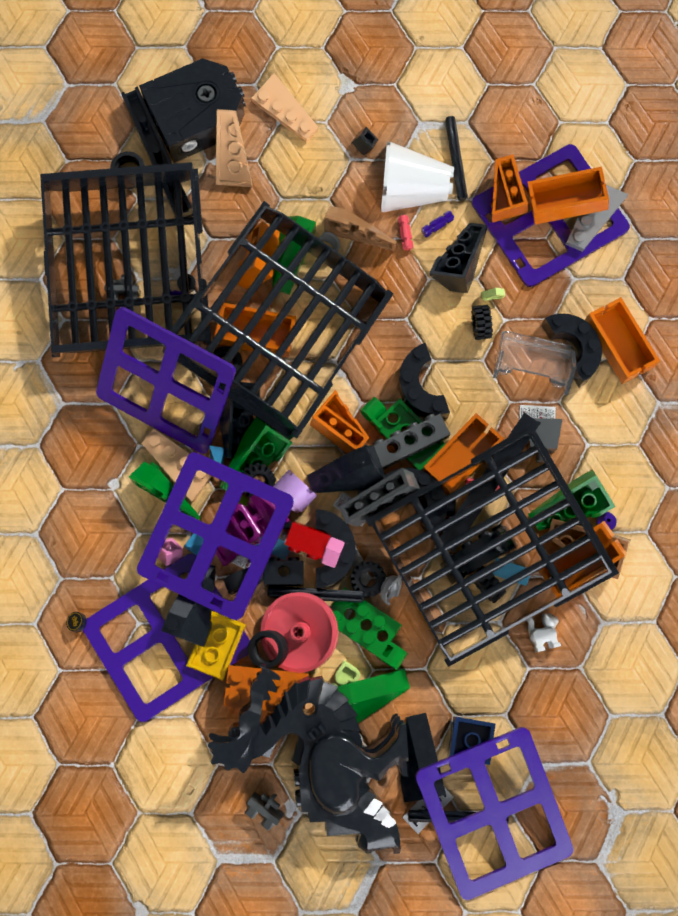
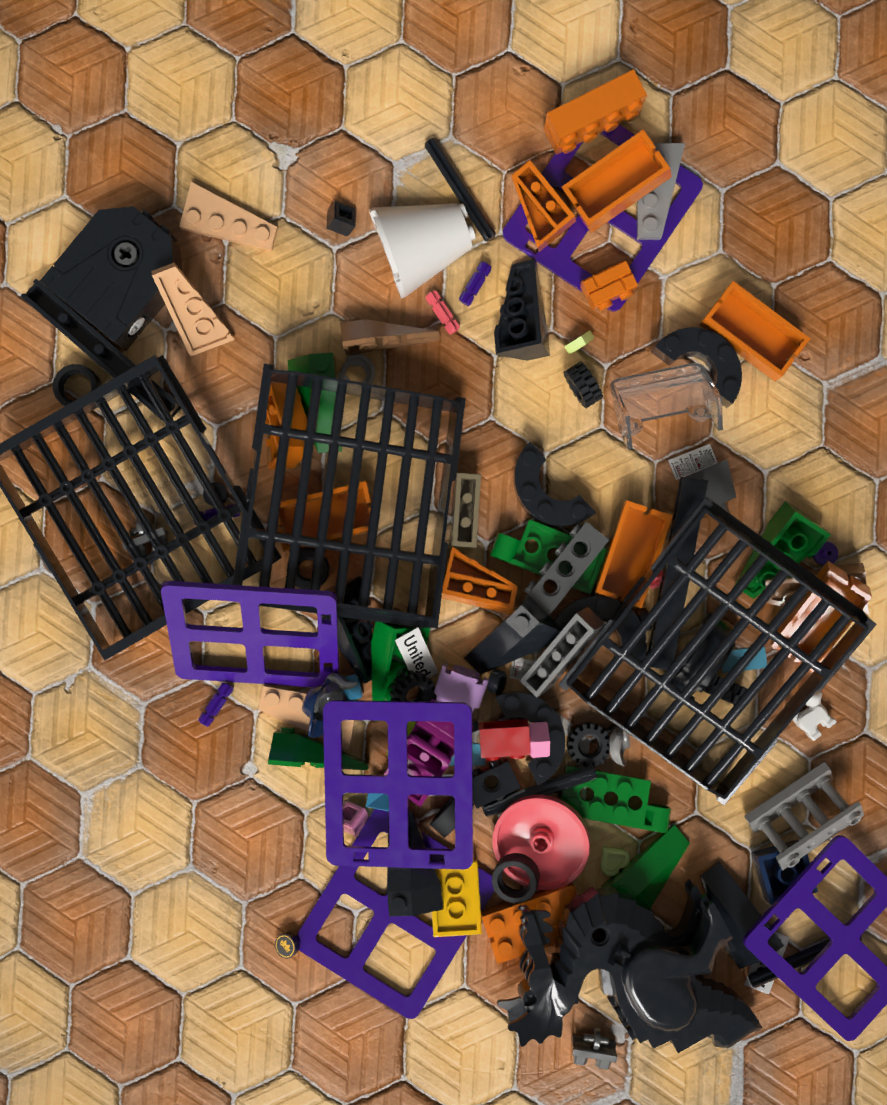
camera: 20 degrees left, 10 degrees up
none -> dark purple axle [198,682,234,727]
none -> hair [302,673,357,738]
none -> white sticker [395,627,438,678]
none -> dark tan brick [449,473,481,548]
none -> black tile [488,669,507,695]
none -> orange piece [544,69,647,155]
none -> orange brick [580,260,638,311]
none -> light grey fence [744,762,864,870]

